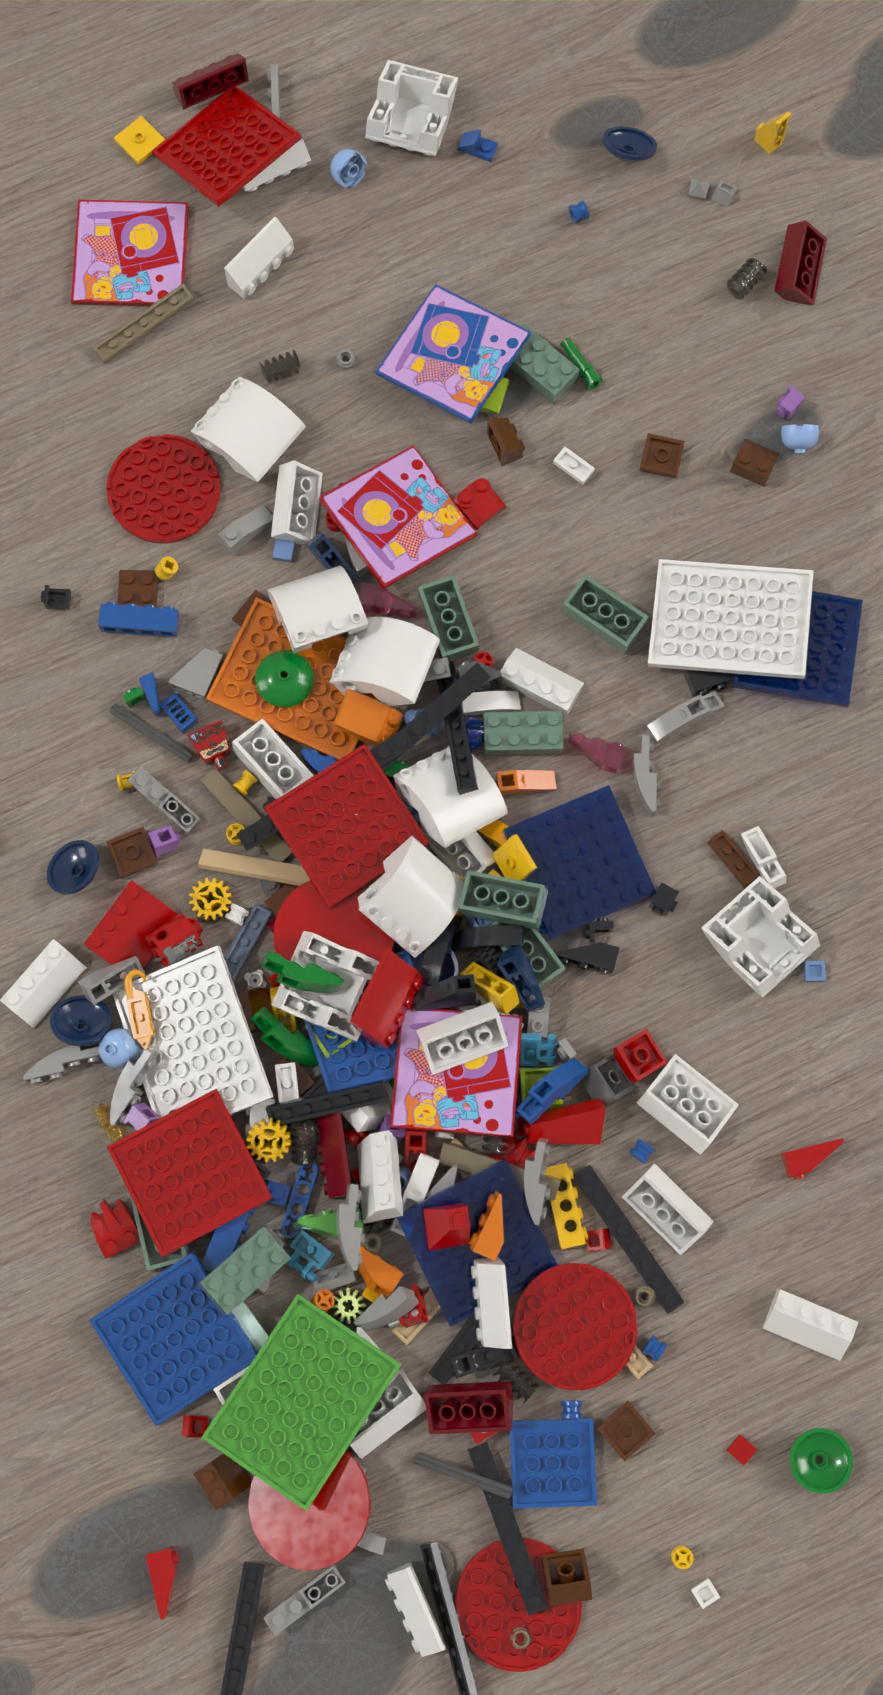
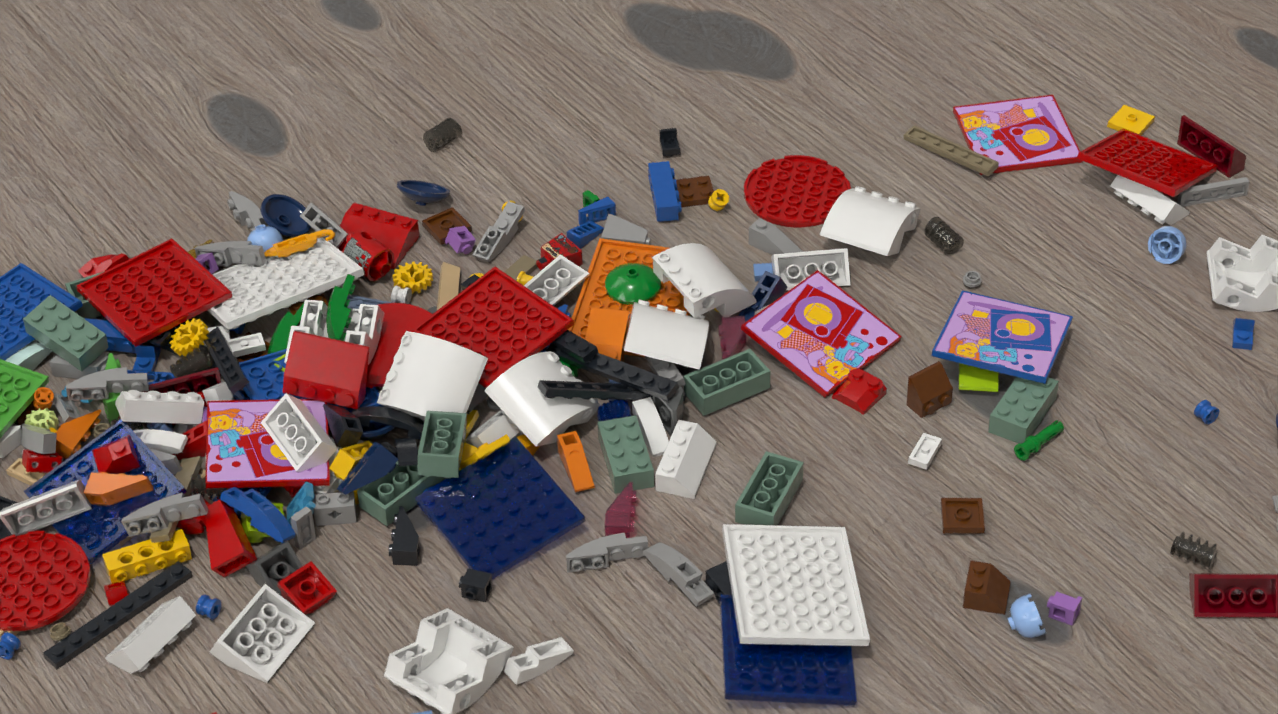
camera: 80 degrees right, 35 degrees down
white slope [0,939,87,1029] -> none
dark grey axle [110,704,193,762] -> none
white slope [224,217,294,299] -> none
red wheel [474,652,493,668] -> none
black bracket [585,918,614,944] -> none
reddish brown tile [707,830,760,888] -> none

